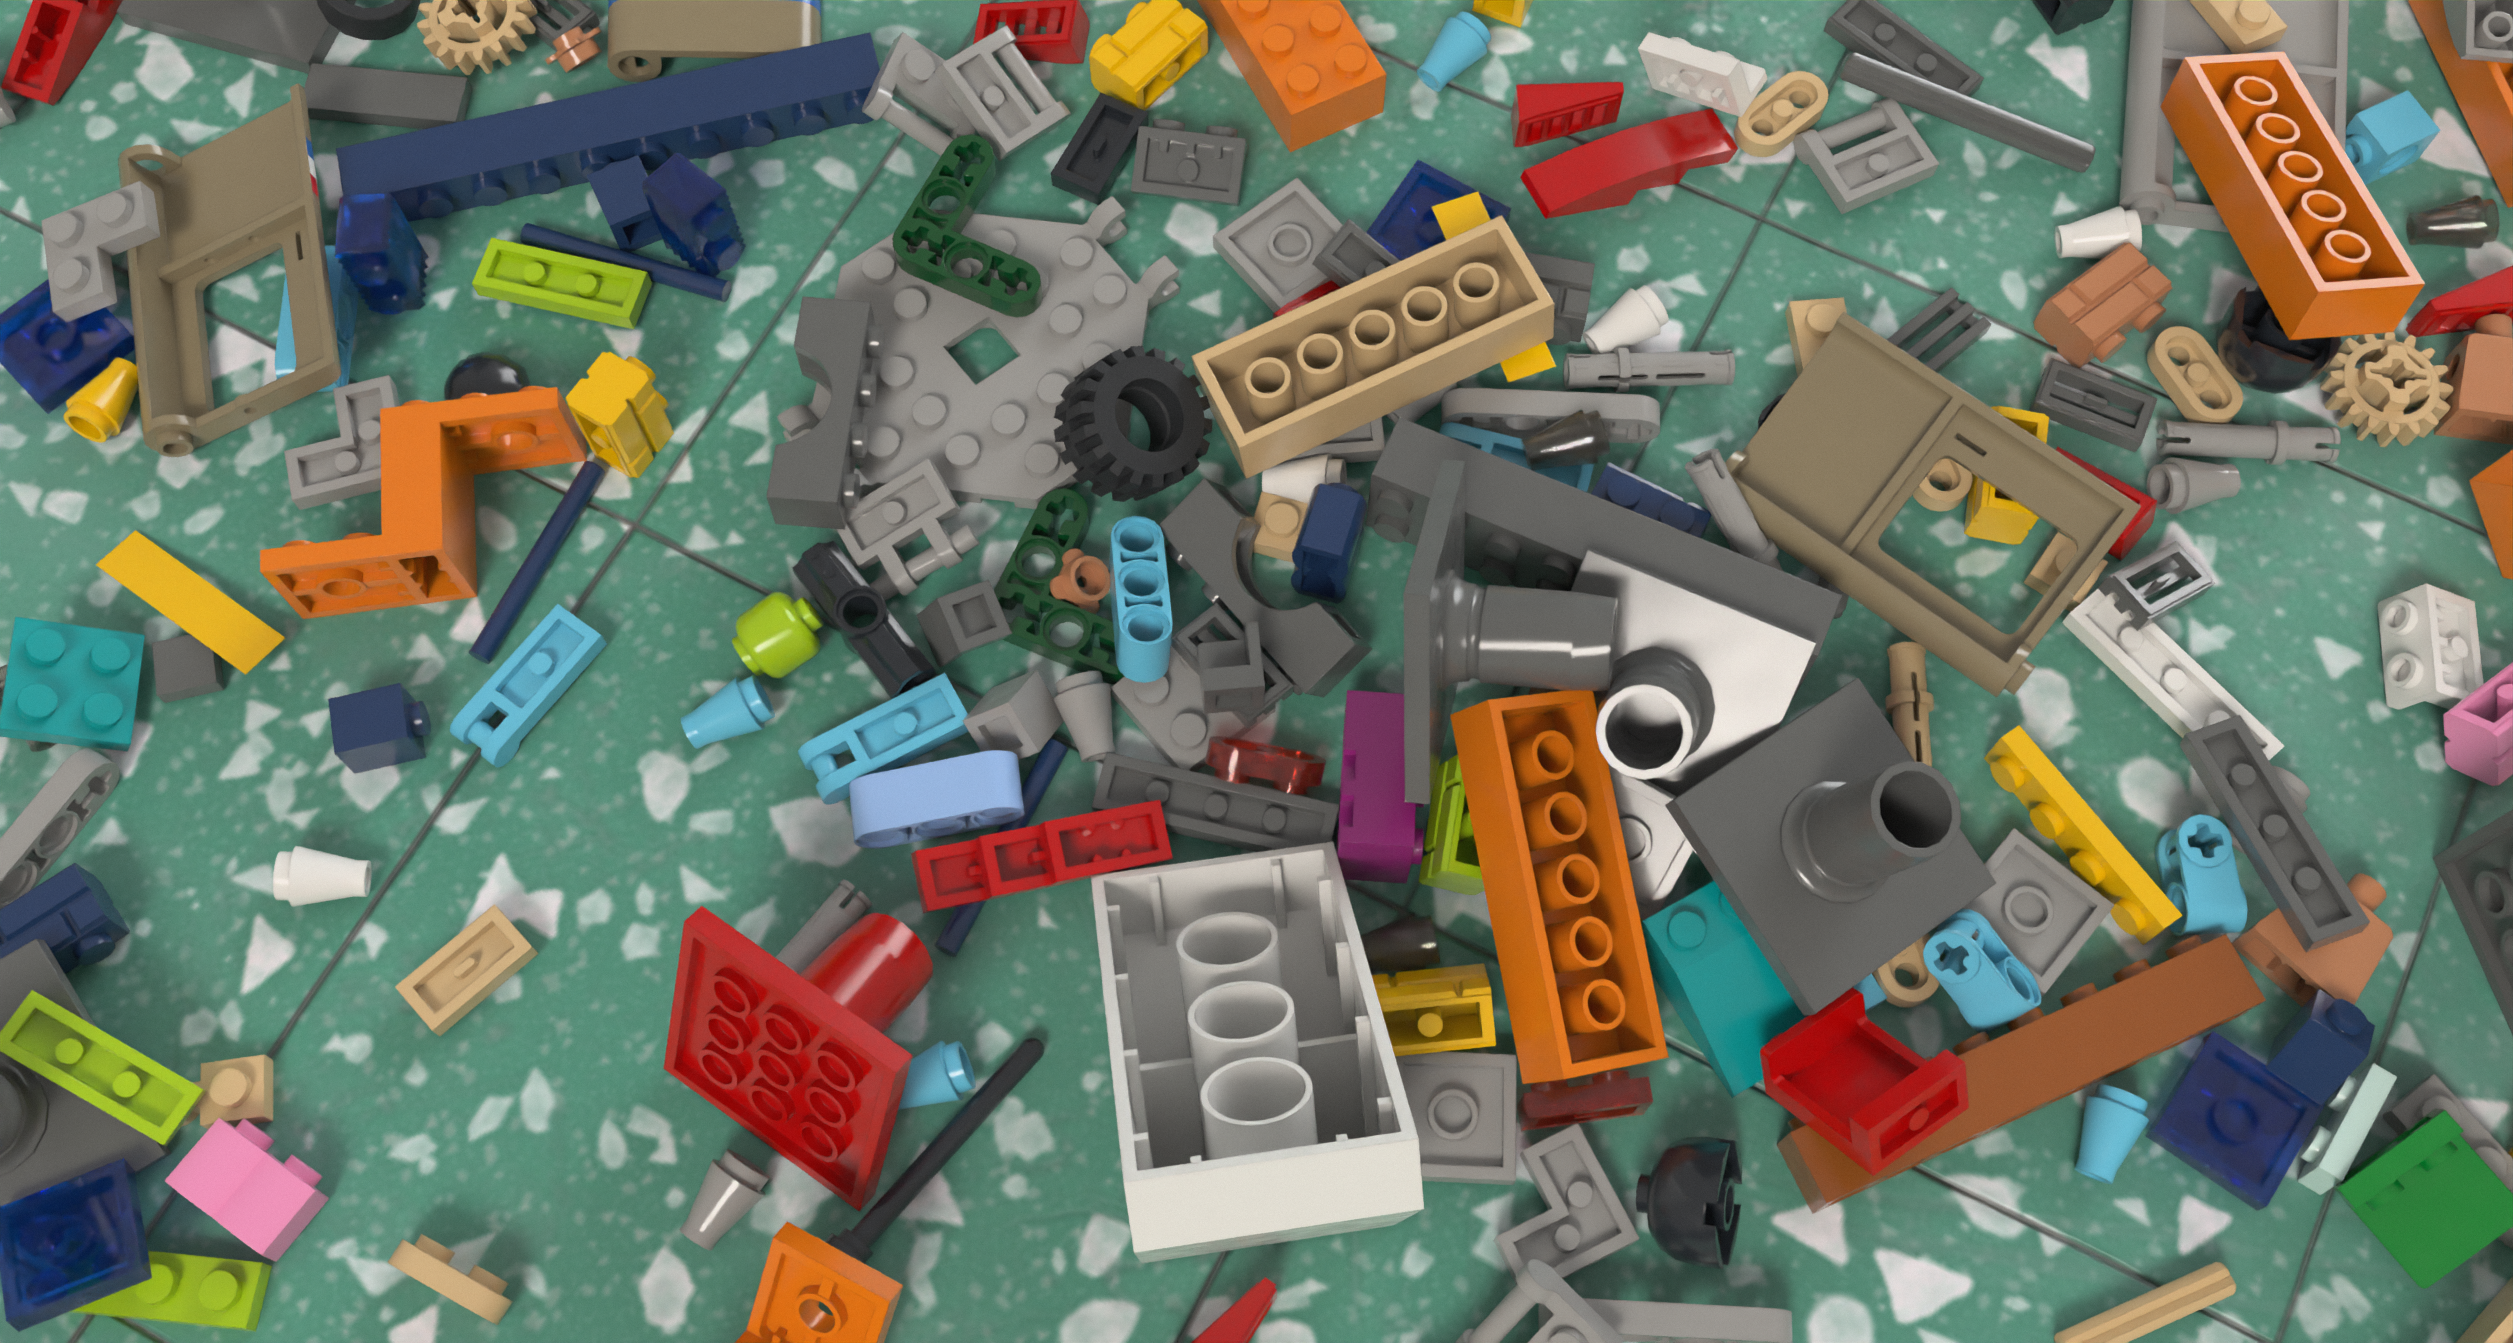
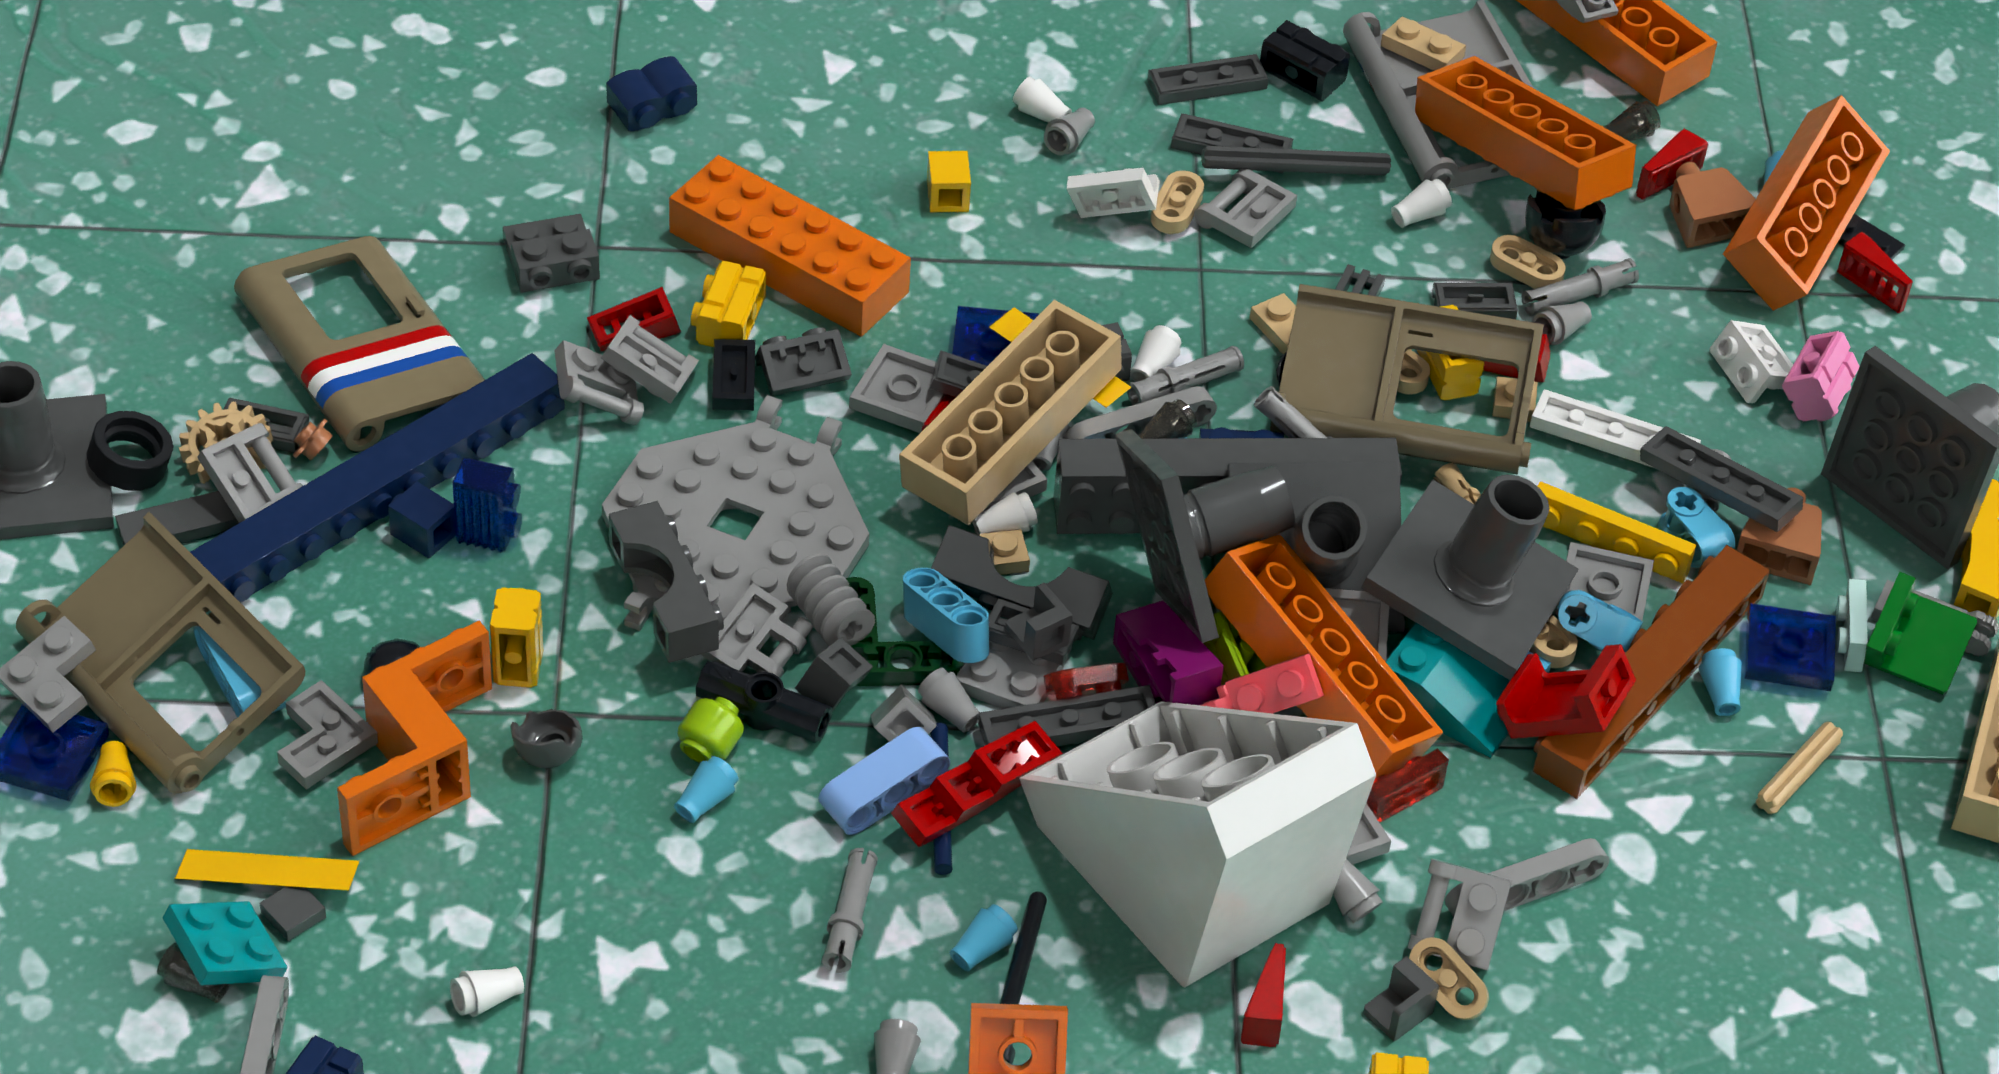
camera: 30 degrees left, 20 degrees down
dark blue brick [328,683,431,774] -> none
clear blue brick [334,193,429,315] -> none
tan plate [395,904,539,1037] -> none
medium azure plate [450,604,607,768] -> none
dark blue bar [469,461,605,664] -> none
lime plate [472,238,652,329] -> none
dark blue bar [520,223,731,302] -> none
red piece [663,906,933,1212] -> none
medium azure plate [798,673,969,805] -> none
dark green beam [892,134,1043,318] -> none
nougat plate [1050,549,1110,614] -> none
black tyre [1054,346,1212,502] -> none
dark blue brick [1291,483,1367,604] -> none
medium azure cone [1417,11,1491,92] -> none
light grey plate [1493,1123,1640,1284] -> none
red slope [1511,82,1624,147] -> none
red slope [1520,108,1738,219] -> none
black cylinder [1636,1137,1742,1269] -> none
nougat brick [2033,242,2172,369] -> none
dark grey tile [2098,541,2215,631] -> none
dark blue brick [2265,989,2375,1106] -> none
tan gear [2320,332,2453,447] -> none
medium azure brick [2345,90,2441,185] -> none
none -> light grey plate [197,423,303,523]
none -> dark grey hair [510,709,583,770]
none -> light grey piece [786,553,875,646]
none -> coral hinge [1200,653,1324,714]
none -> light grey cone [1333,859,1383,923]

